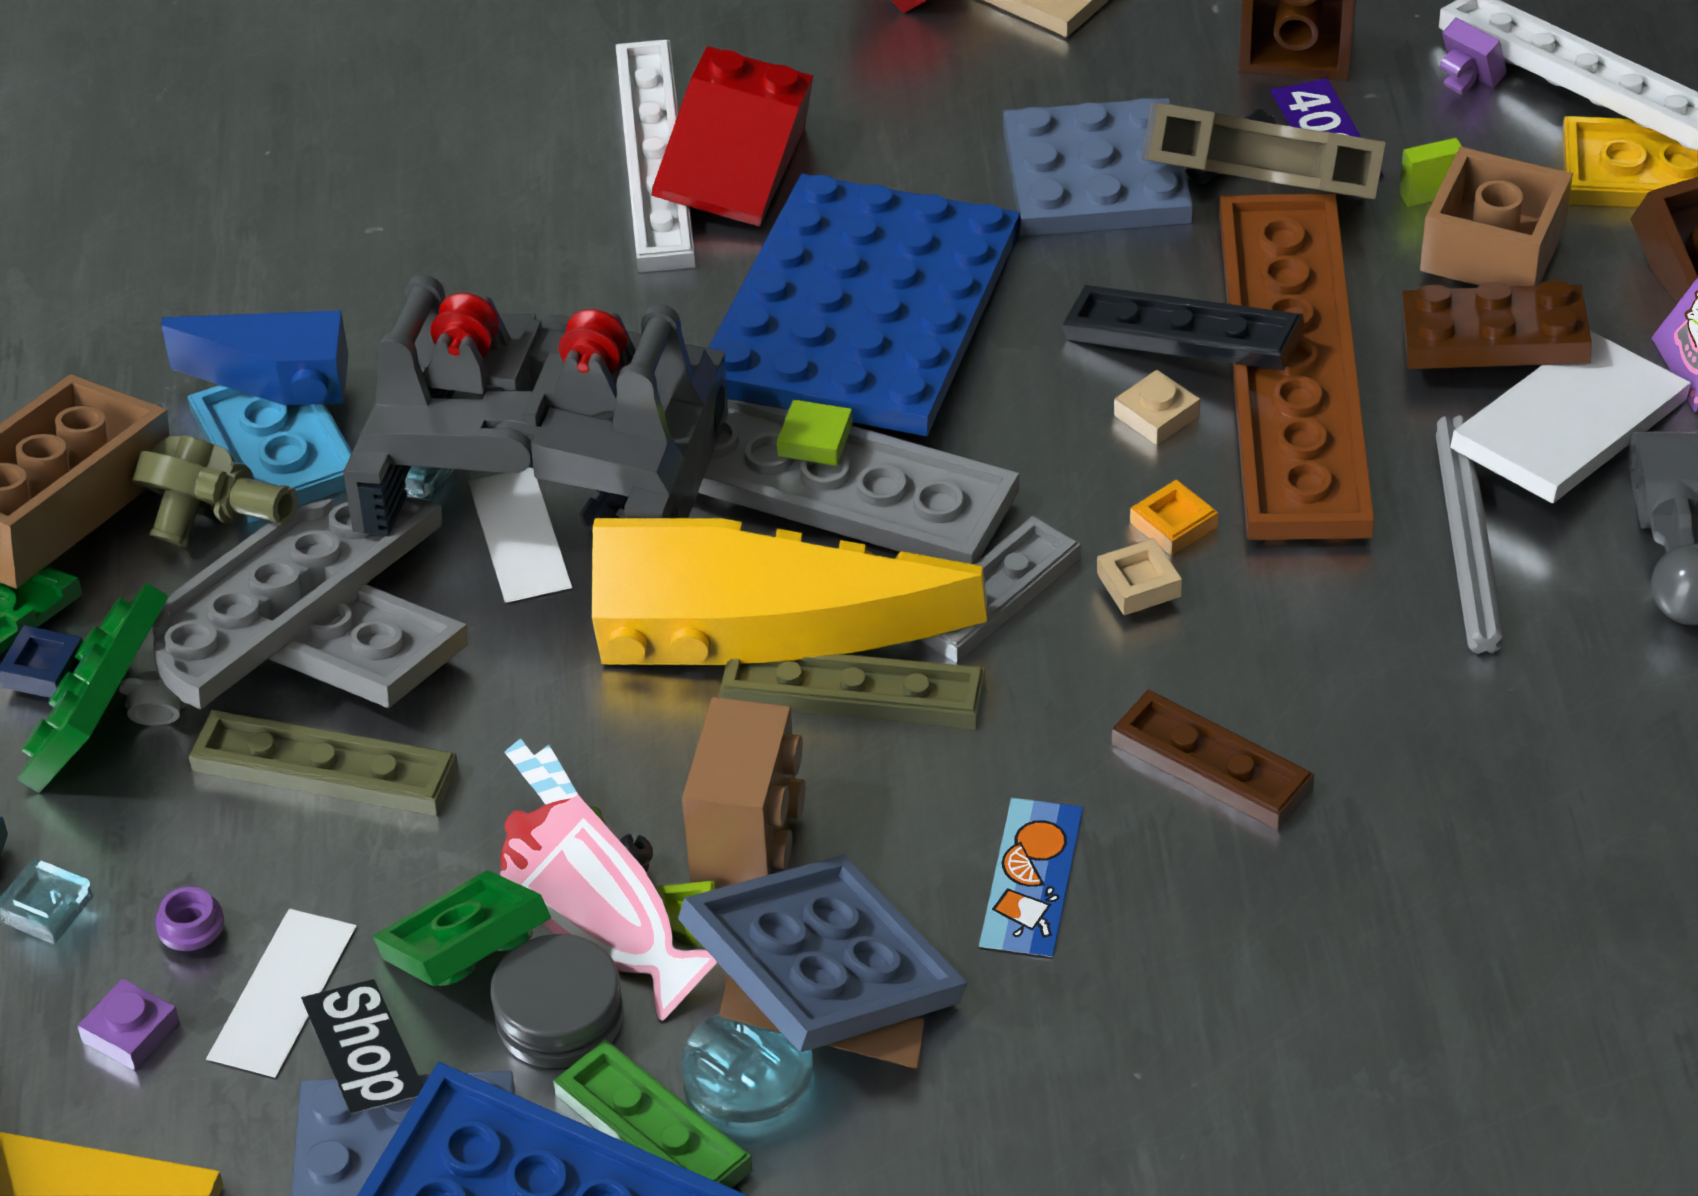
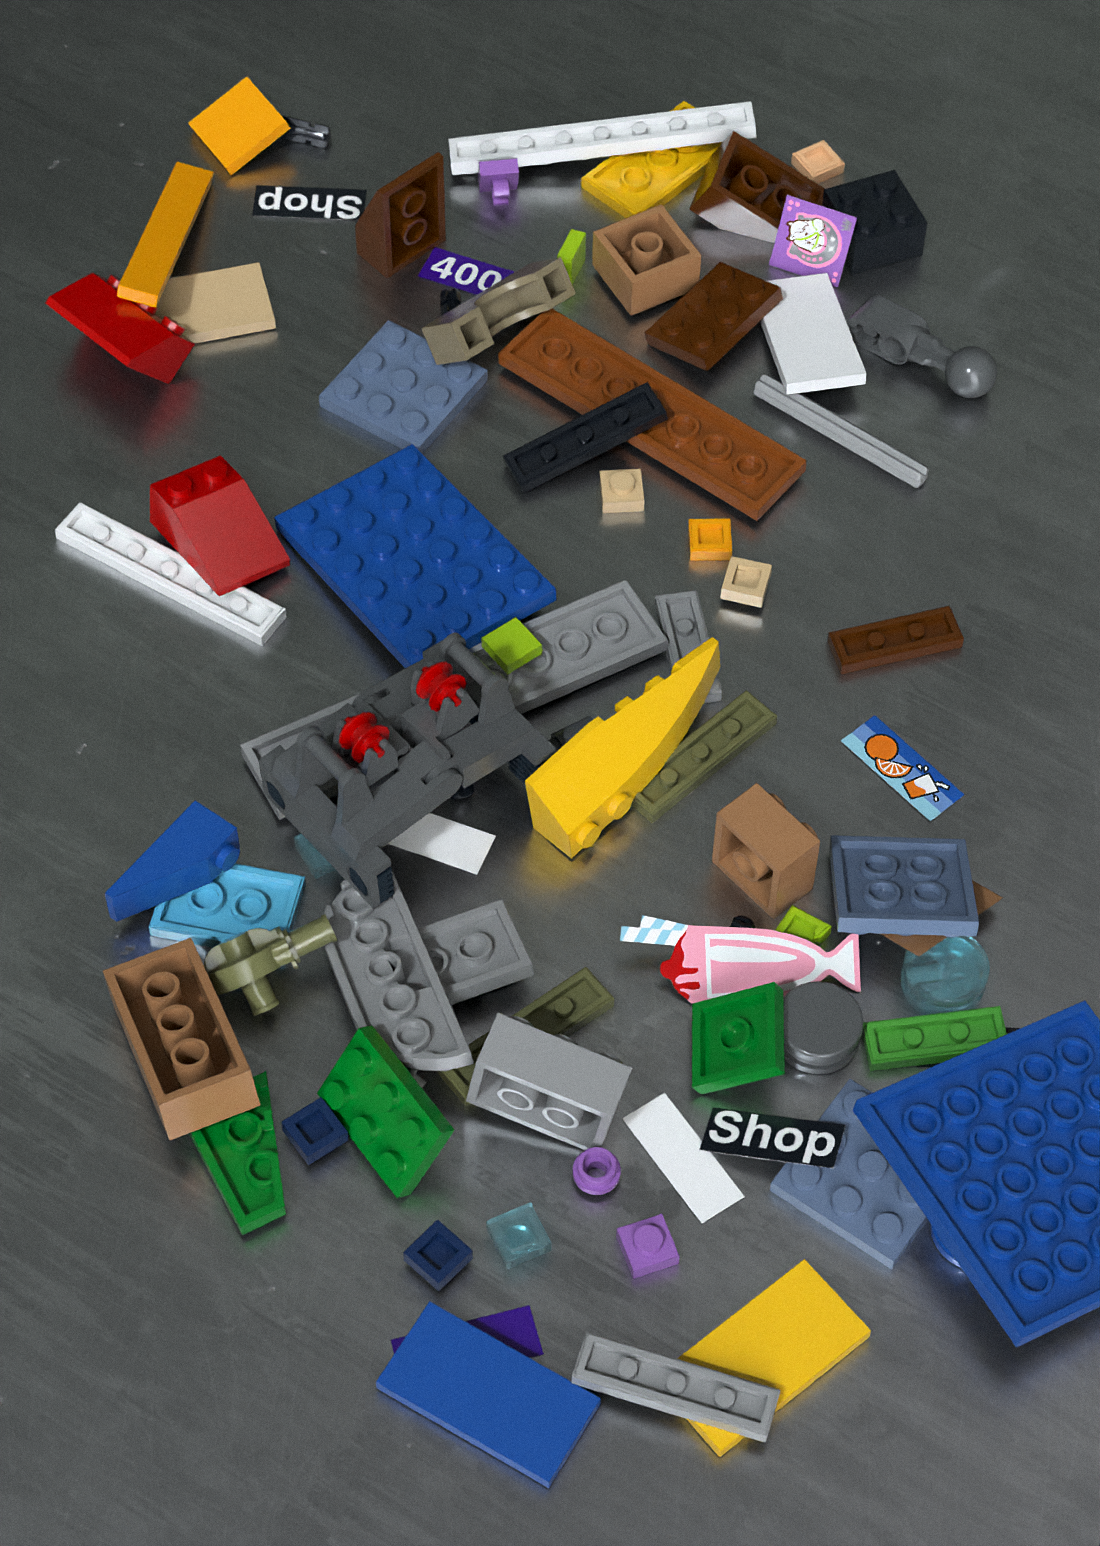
camera: 55 degrees left, 10 degrees up
none -> light grey brick [466,1013,632,1150]

